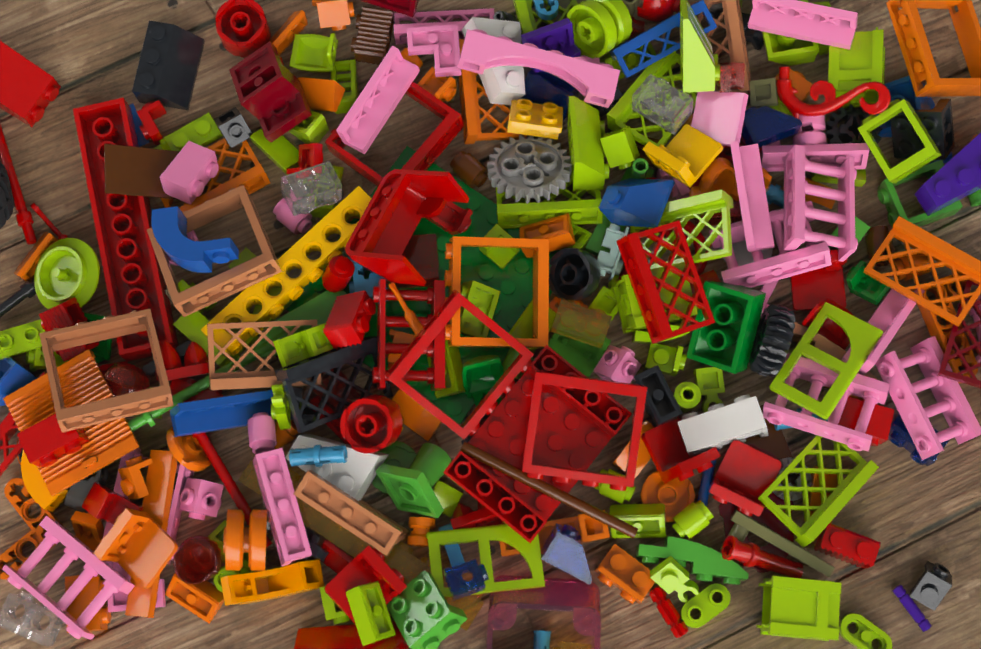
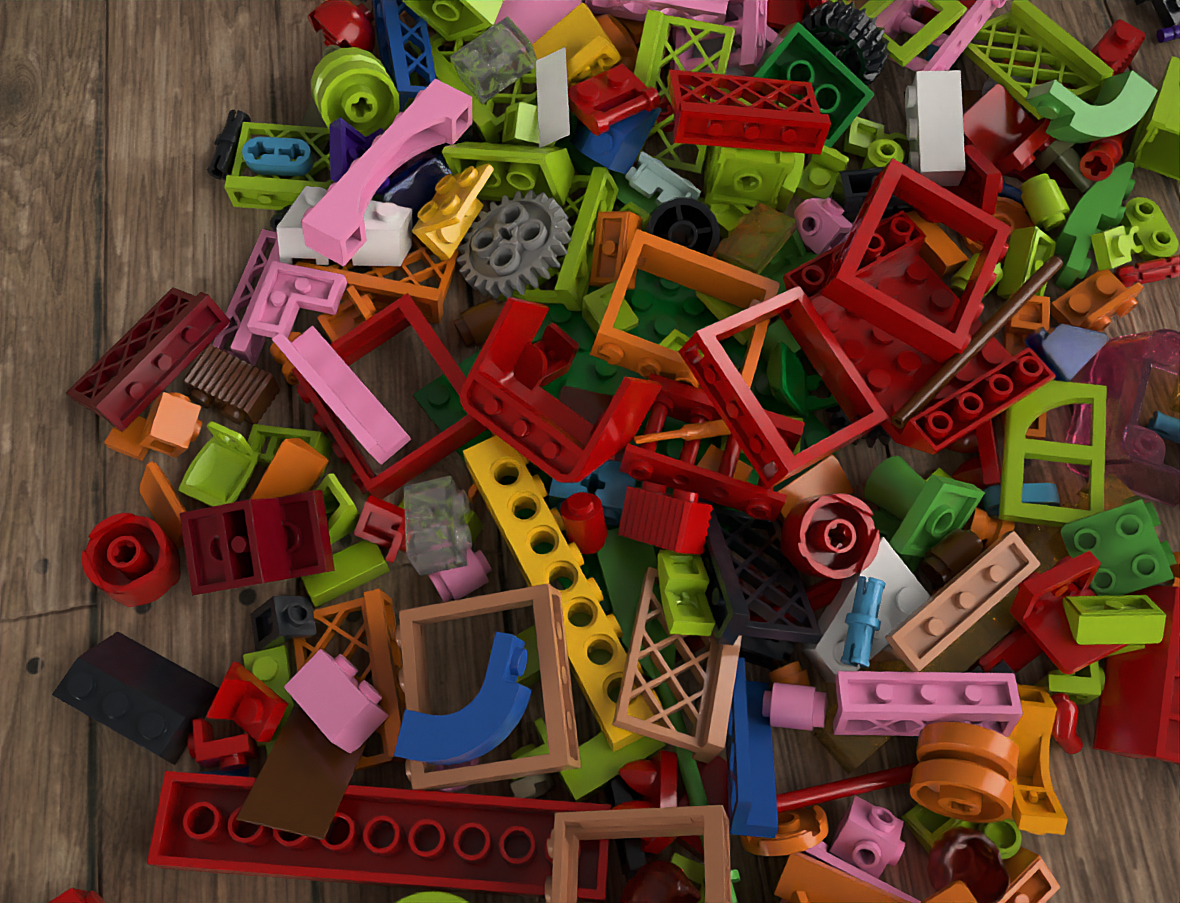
camera: 75 degrees left, 10 degrees down
lime plate [271,384,291,430] -> none
clear blue brick [444,559,489,601] -> none
none -> red slope [206,662,289,742]
none -> white sticker [536,47,570,148]
none -> red plate [568,63,661,136]
none -> reddish brown brick [920,528,983,588]
none -> bright green arch [1025,70,1157,144]
none -> red arm [1050,693,1083,754]

